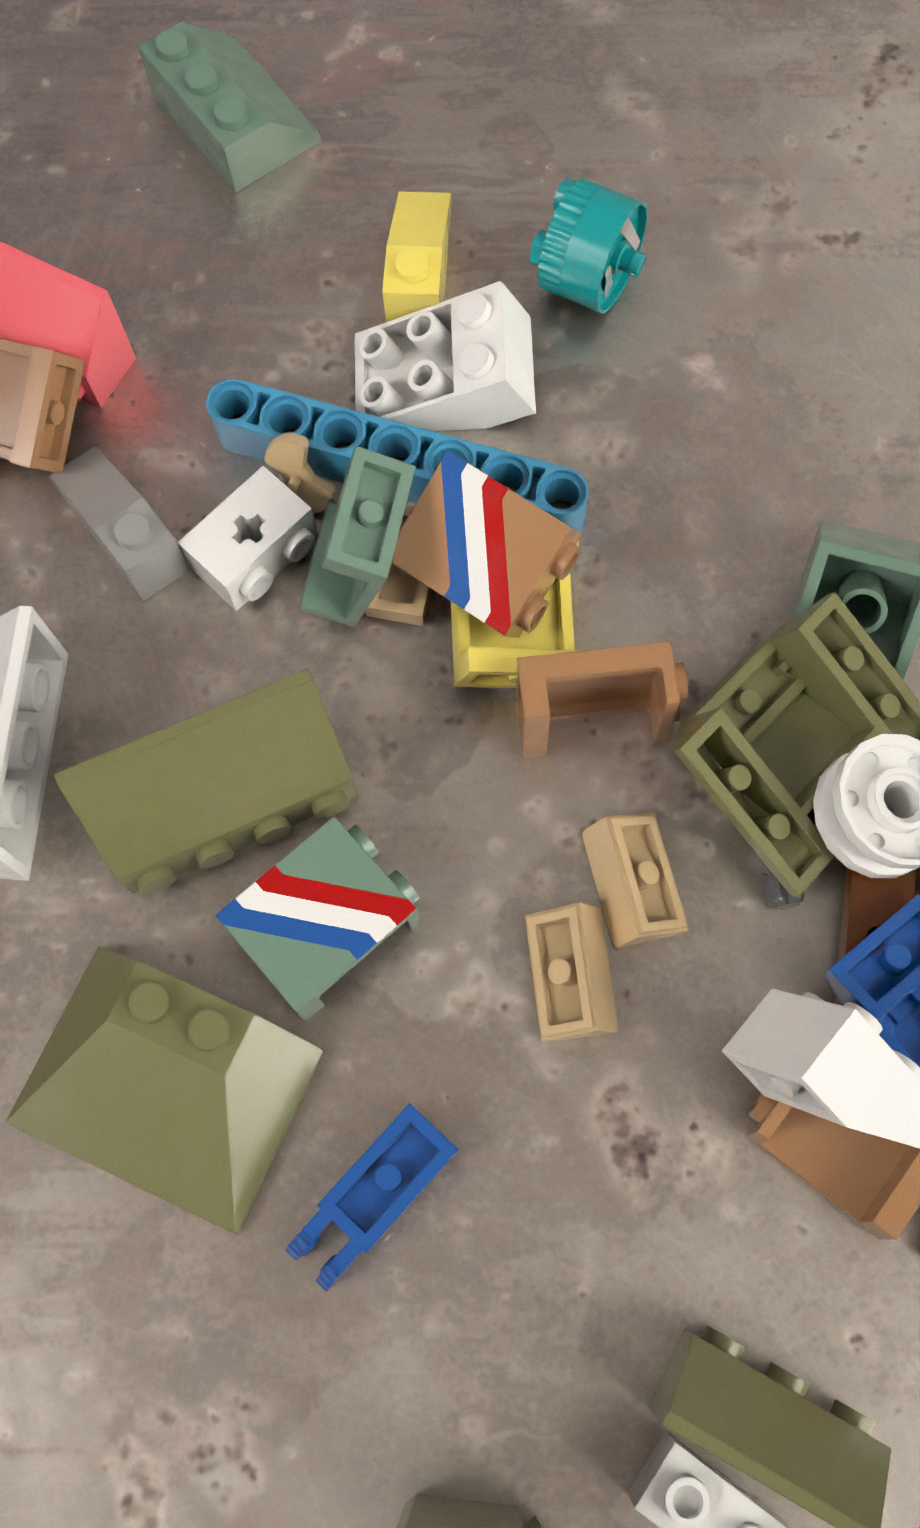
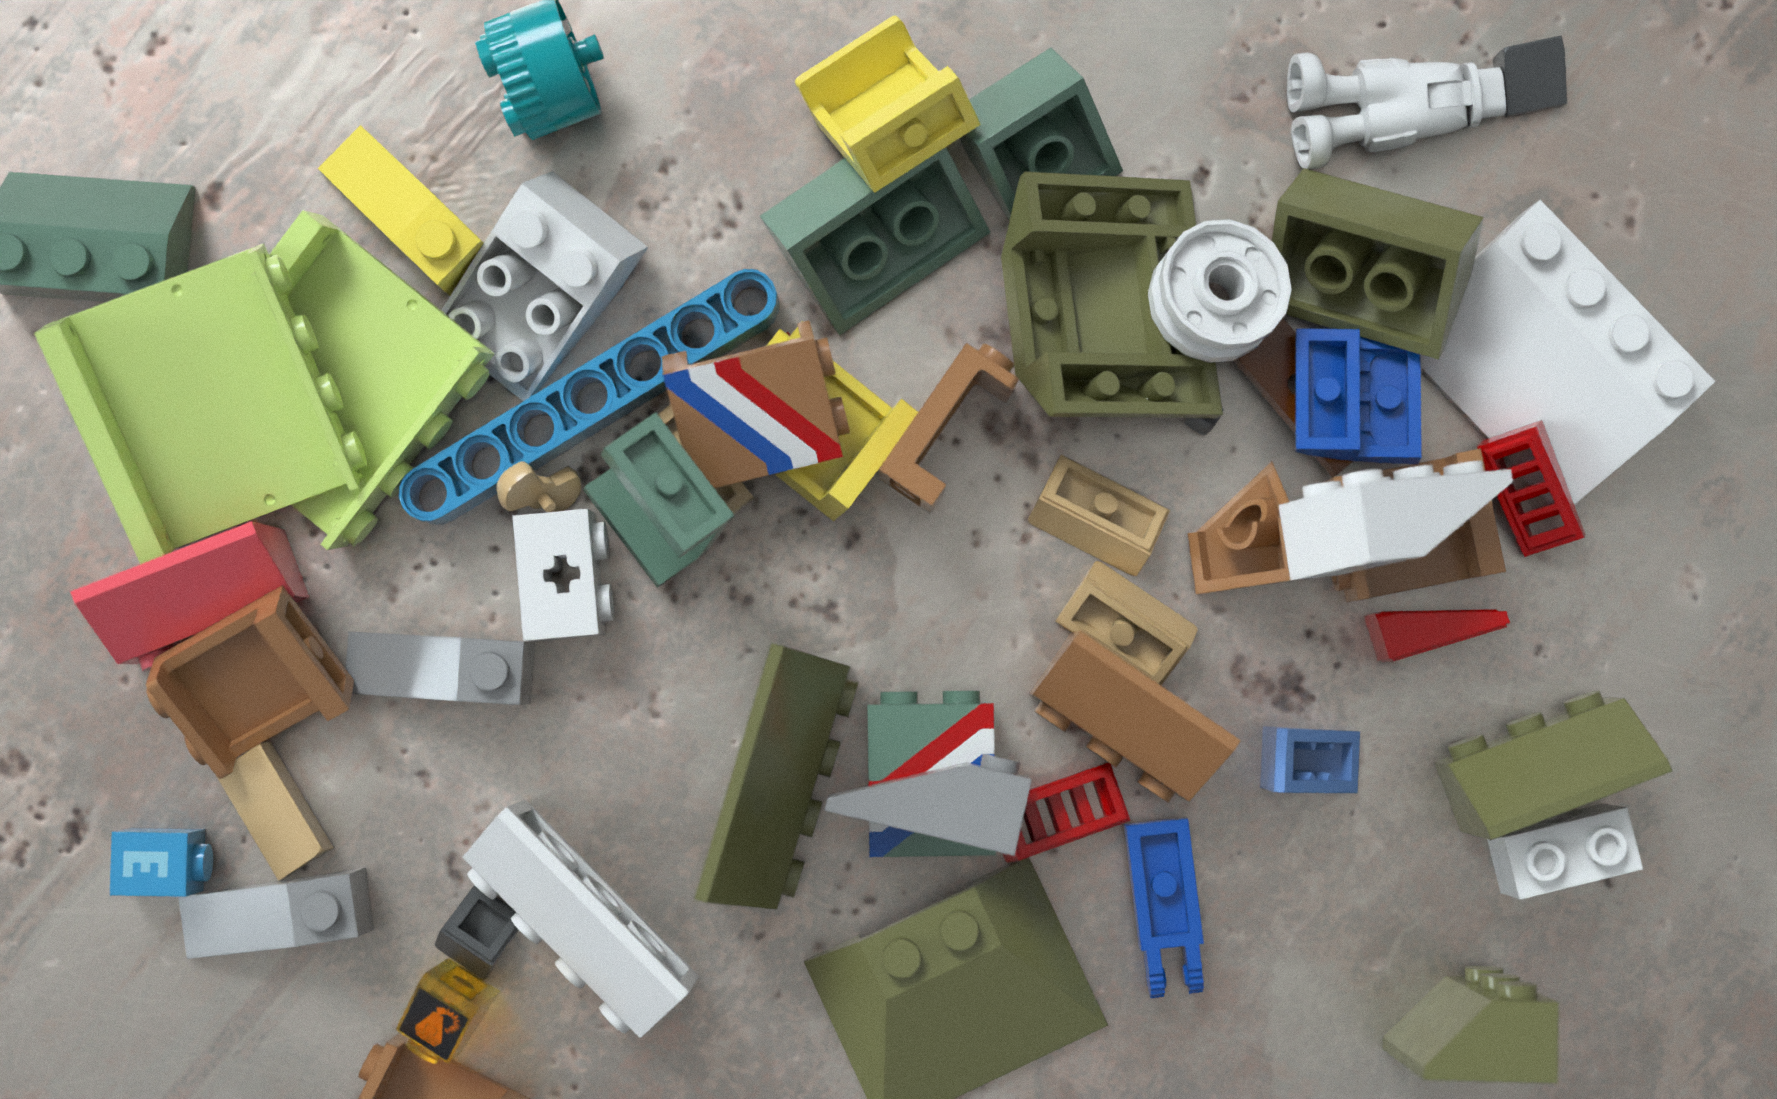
camera: 55 degrees left, 15 degrees up
none -> yellowish green panel [34,243,368,564]
none -> yellowish green panel [269,210,495,550]
none -> sand green slope [760,147,991,336]
none -> light yellow panel [795,16,981,193]
none -> light grey slope [824,754,1032,856]
none -> red slope [1002,763,1131,863]
none -> medium nougat slope [1029,631,1241,803]
none -> medium nougat slope [1187,461,1296,594]
none -> medium blue slope [1260,726,1360,793]
none -> red slope [1365,609,1510,663]

